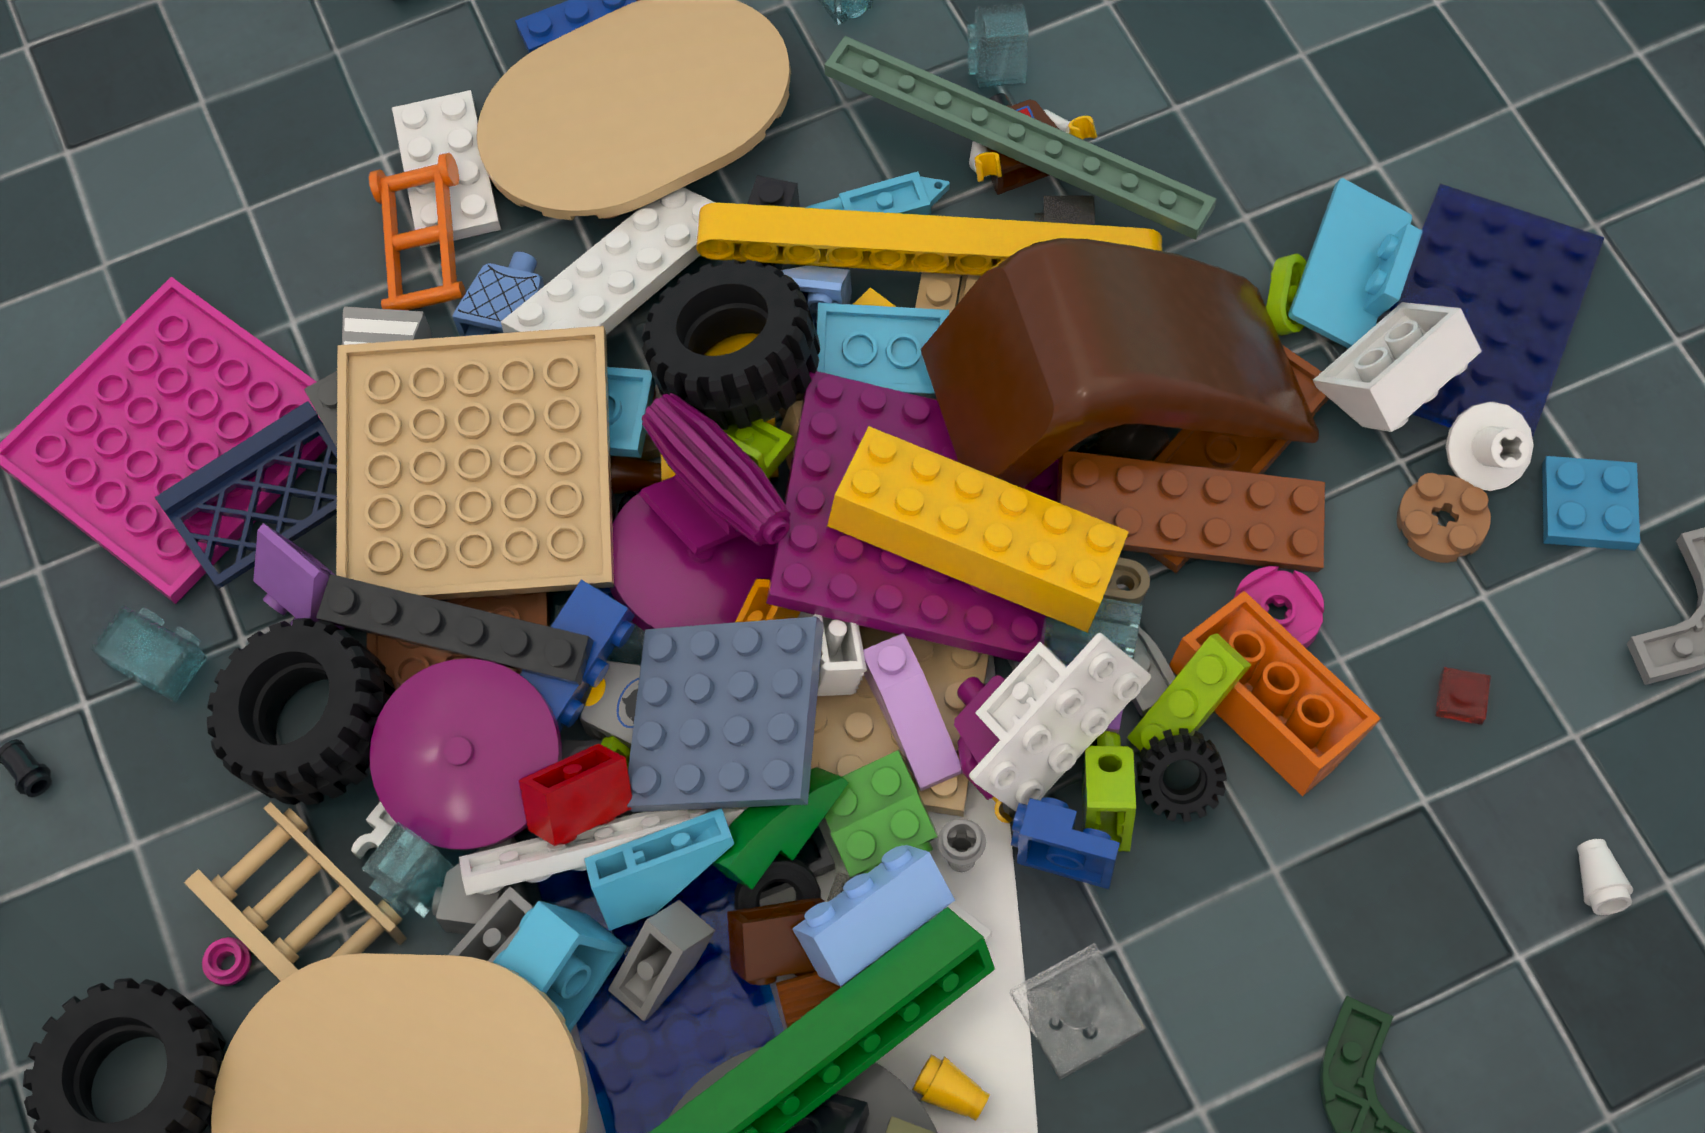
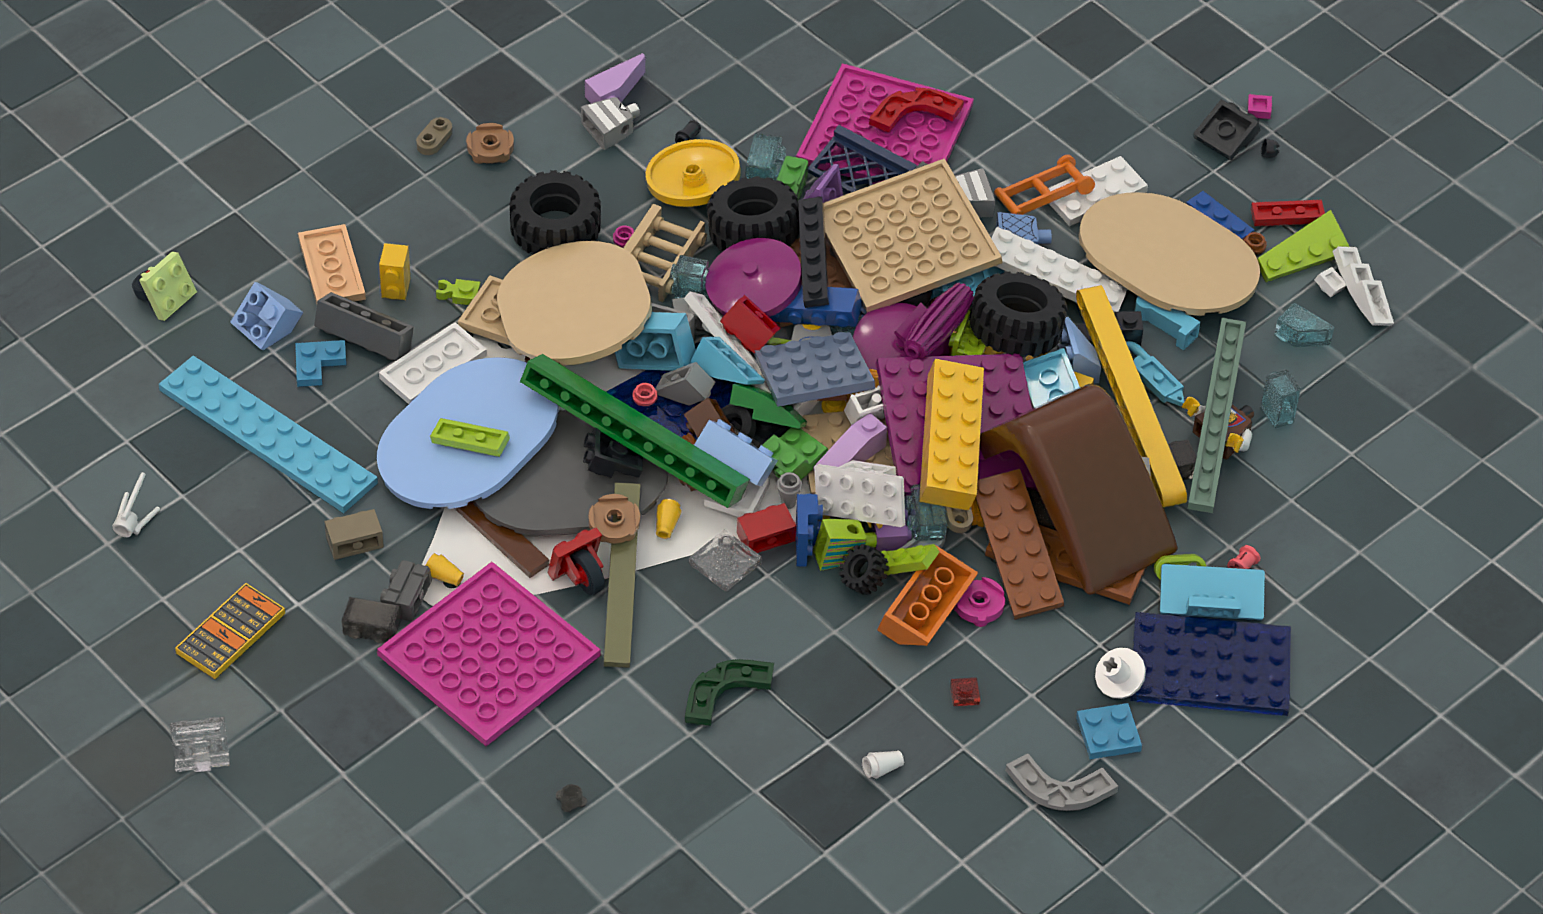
camera: 65 degrees right, 15 degrees down
white slope [1313,302,1482,432] -> none
medium nougat plate [1396,473,1491,563] -> none
none -> coral plate [632,383,657,406]
none -> yellow dish [646,139,741,207]
none -> red brick [736,503,796,556]
none -> bright green brick [776,156,809,200]
none -> red plate [869,88,964,133]
none -> medium azure leg [1135,296,1200,350]
none -> coral bush [1227,545,1261,569]

